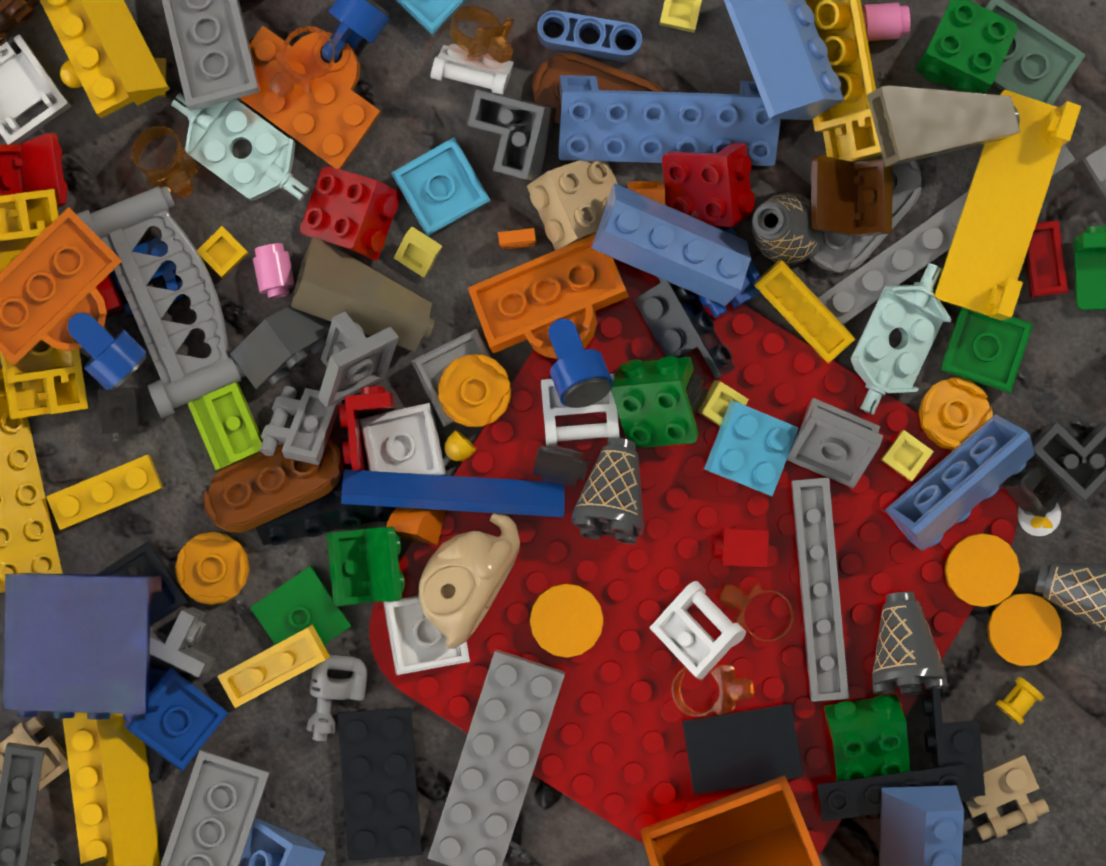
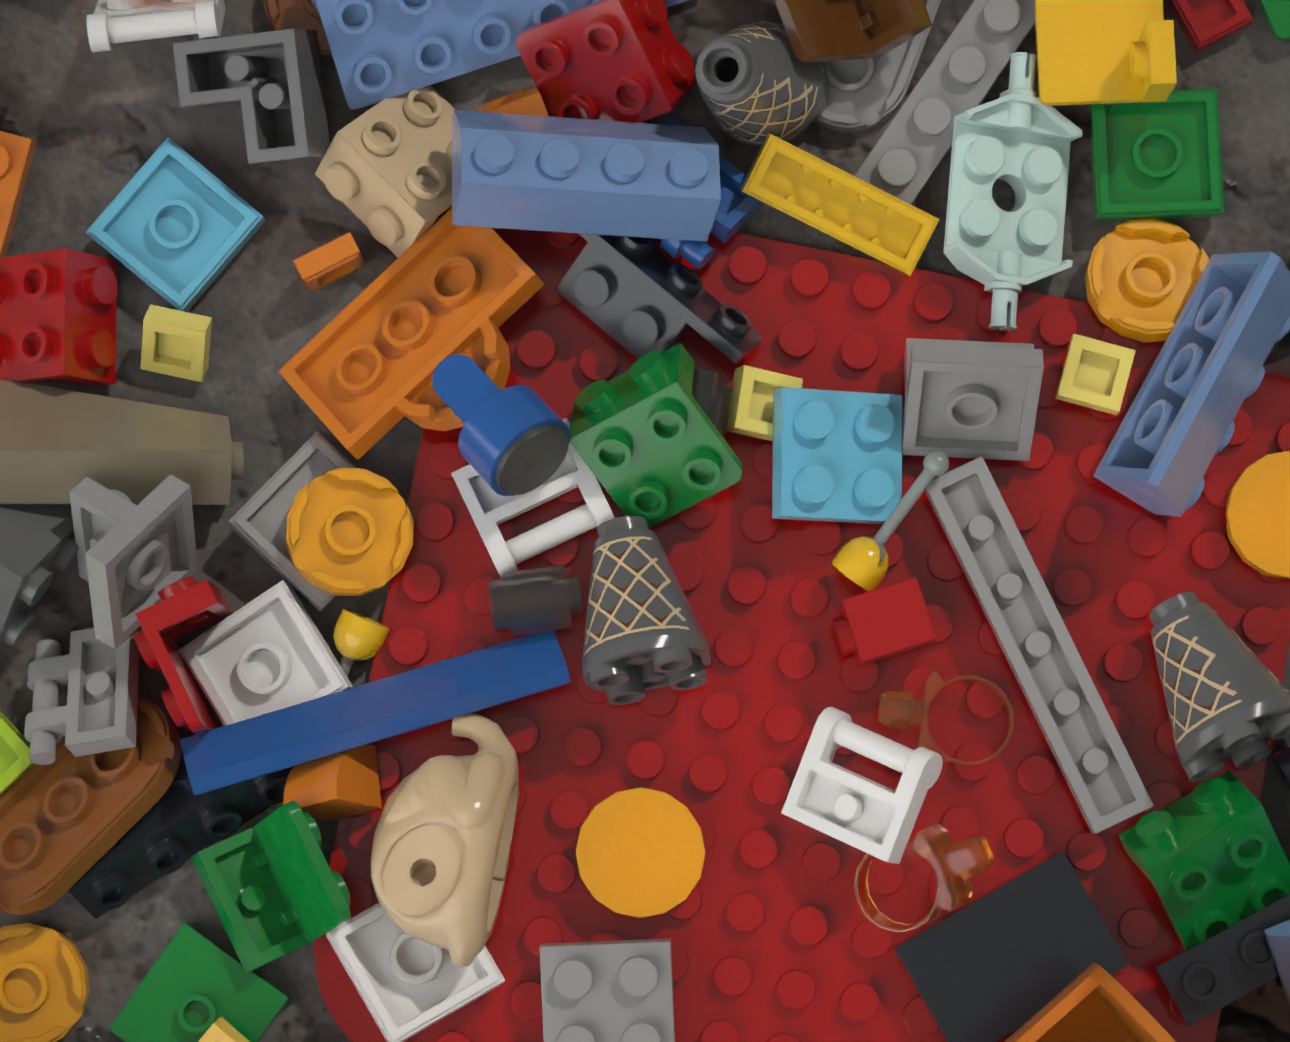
camera: 15 degrees left, 5 degrees down
none -> hinge [831,451,949,591]

